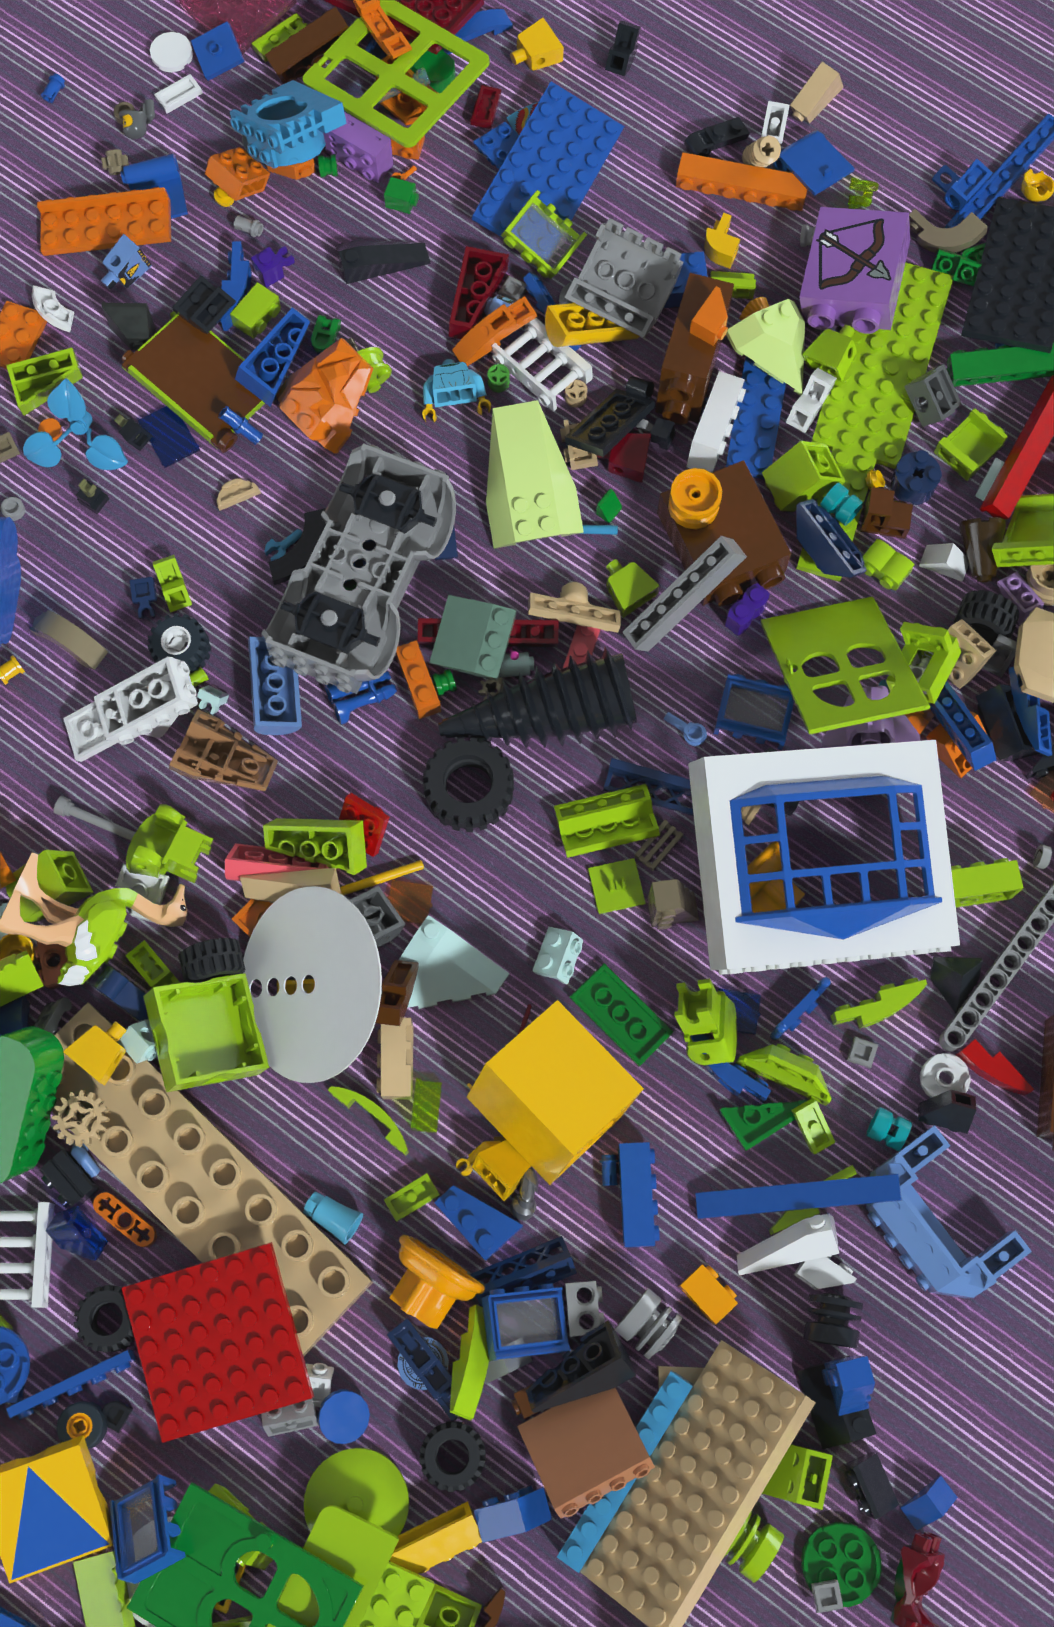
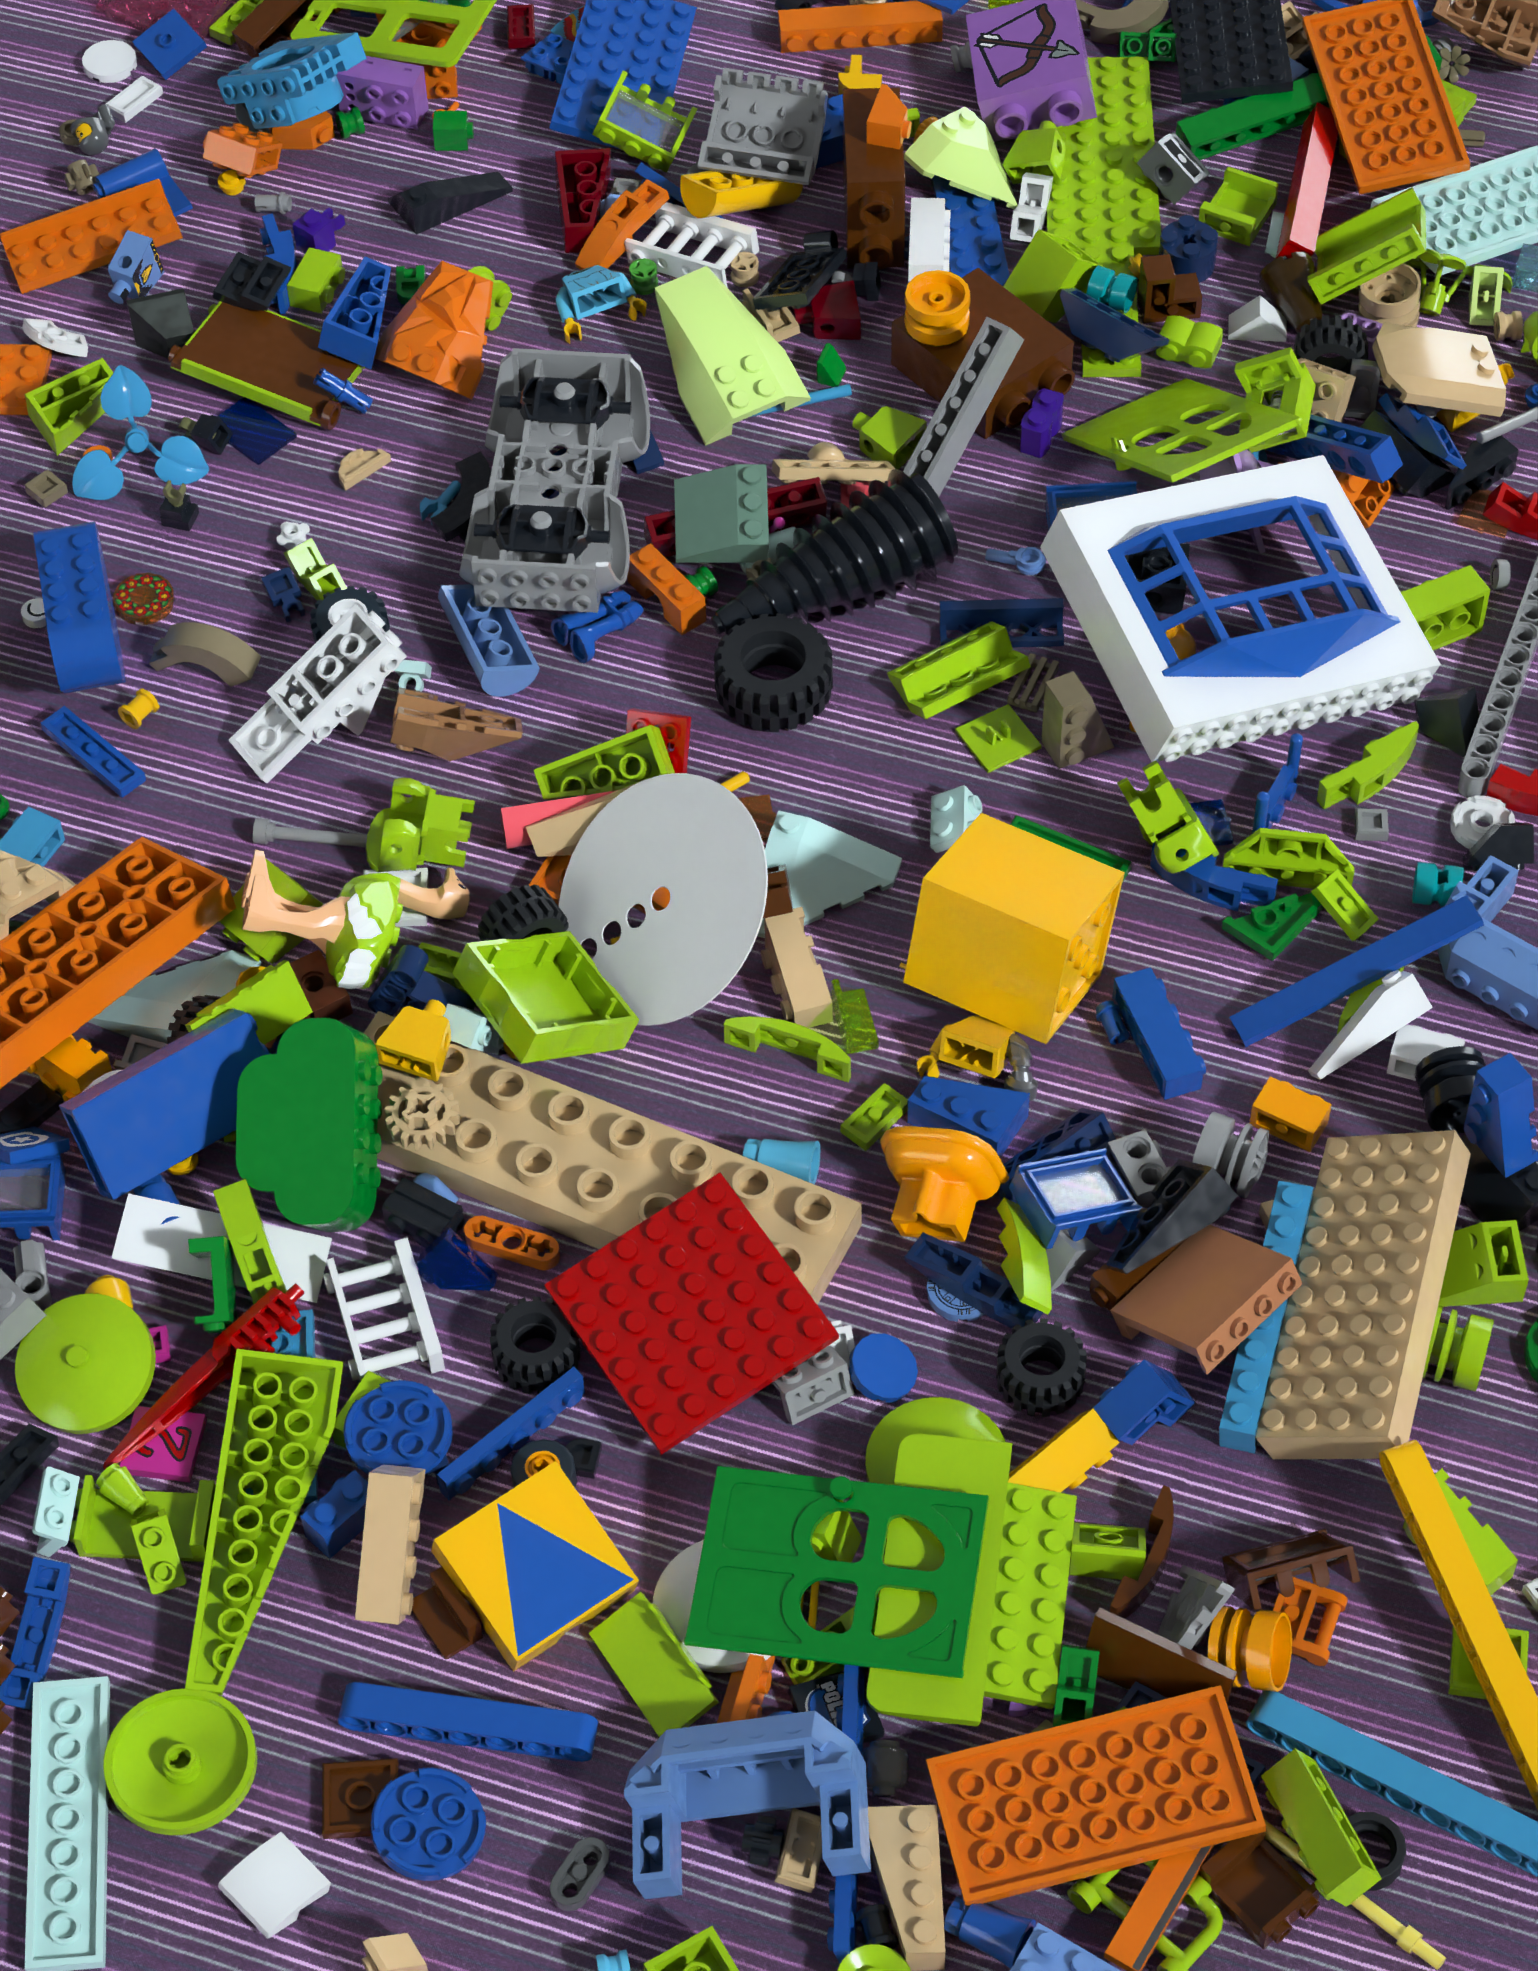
camera: 15 degrees left, 20 degrees down
blue window [110,1474,186,1584] -> none
none -> tile [113,573,175,625]
none -> white plate [276,522,310,550]

